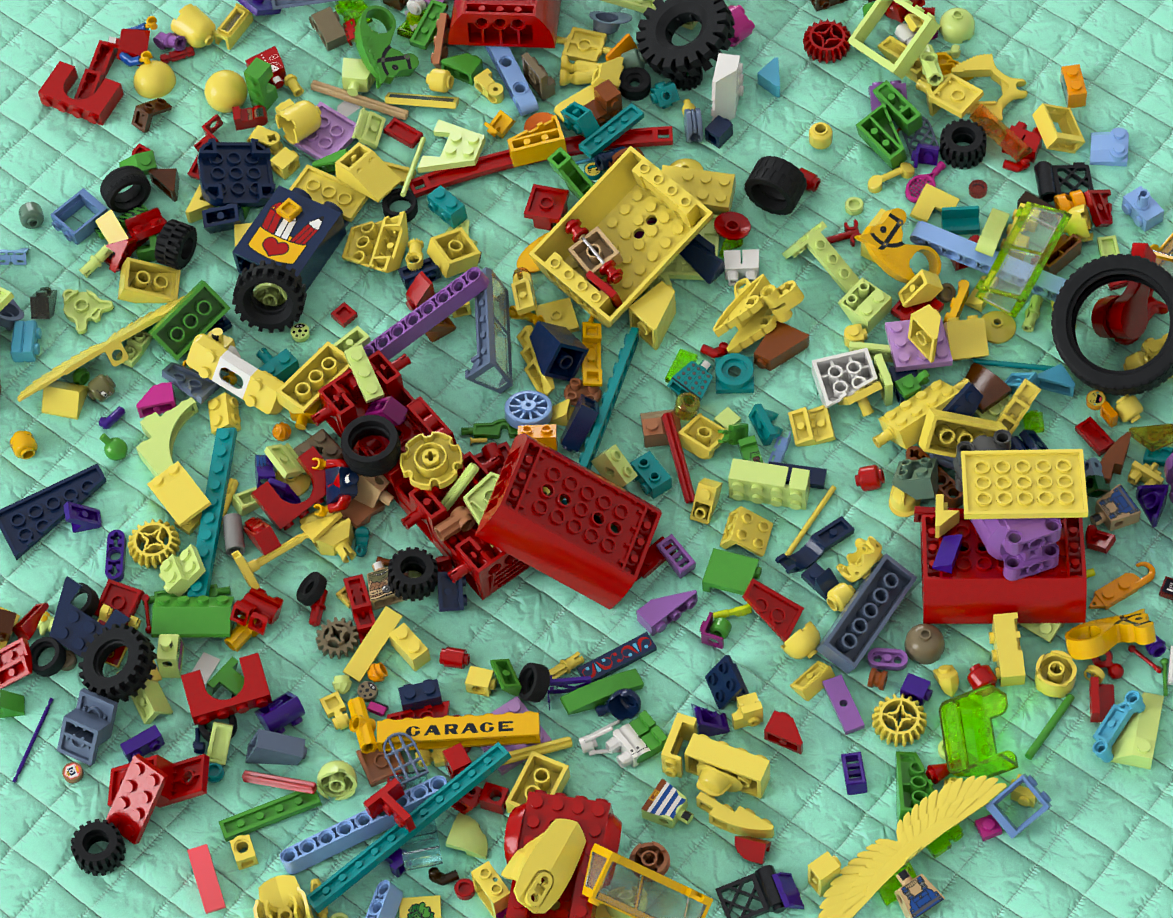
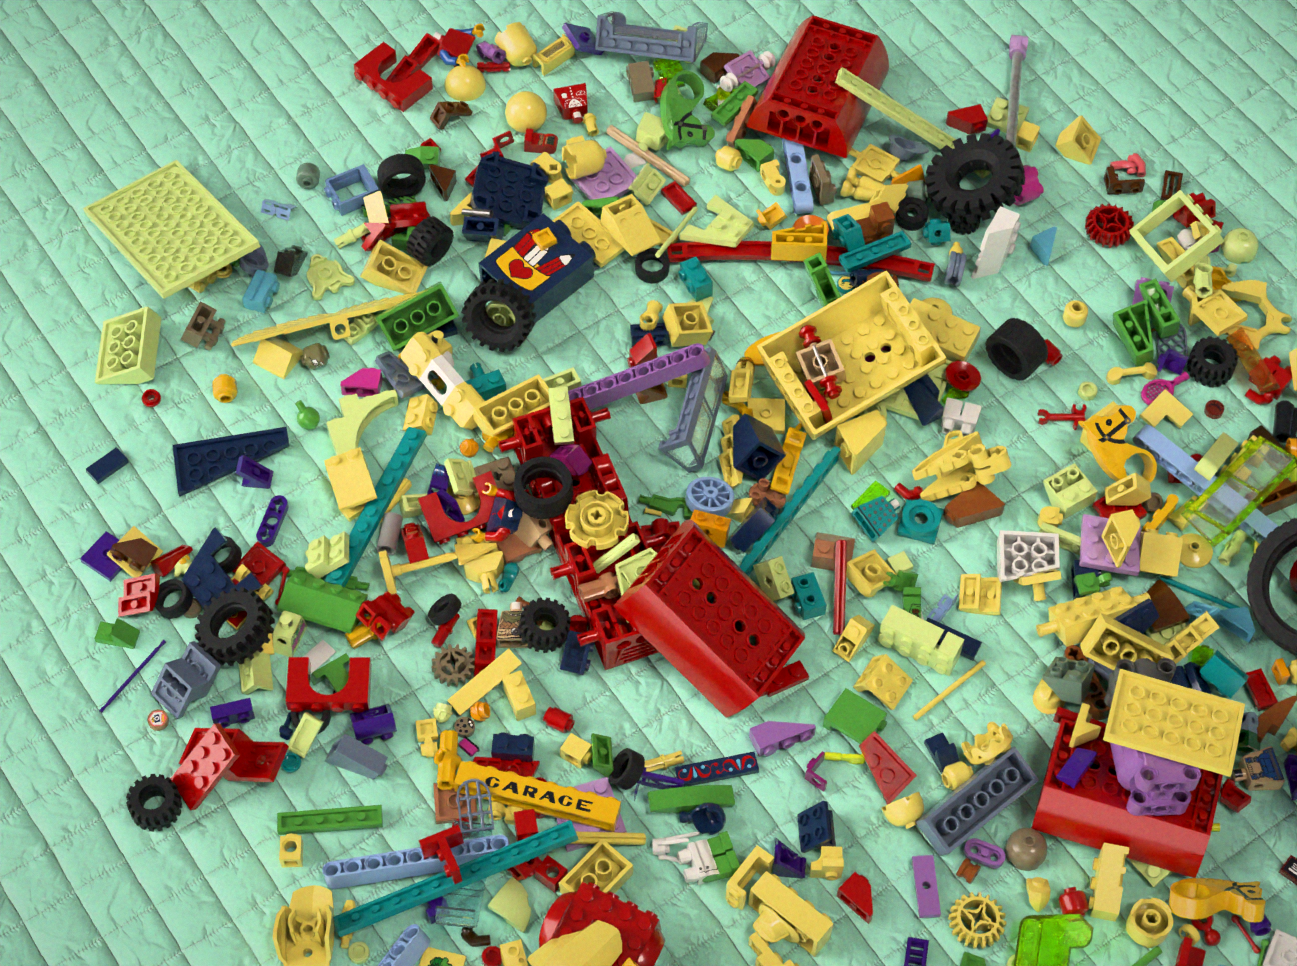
camera: 10 degrees right, 0 degrees up
bright green plate [73,367,90,385] -> none
dark purple arm [99,406,125,429] -> none
light yellow gear [128,518,181,569] -> none
coral slope [187,844,226,914] -> none
axle [242,770,317,794] -> none
bright green arch [244,57,278,110] -> none
yellowish green tile [291,323,310,342] -> none
yellowish green cylinder [317,760,357,801] -> none
red plate [331,302,358,328] -> none
light yellow wedge [342,211,409,273] -> none
light yellow tile [385,92,459,109] -> none
red panel [524,184,569,231] -> none
torso [641,779,694,828] -> none
medium lavender slope [656,534,696,579] -> none
clear yellow head [674,392,700,421] -> none
dark blue brick [705,115,733,149] -> none
bright green piece [710,617,732,639] -> none
teal tile [748,403,783,446] -> none
dark blue piece [775,516,855,574] -> none
yellowish green bracket [782,221,860,294] -> none
light yellow slope [790,660,835,701] -> none
red head [855,464,885,492] -> none
yellowish green plate [874,353,893,406] -> none
dark purple brick [900,673,933,706] -> none
teal panel [941,206,980,235] -> none
tile [1086,390,1106,410] -> none
light orange plate [1089,562,1156,610] -> none
none -> flat silver pin [462,208,493,218]
none -> teal brick [1199,650,1249,699]

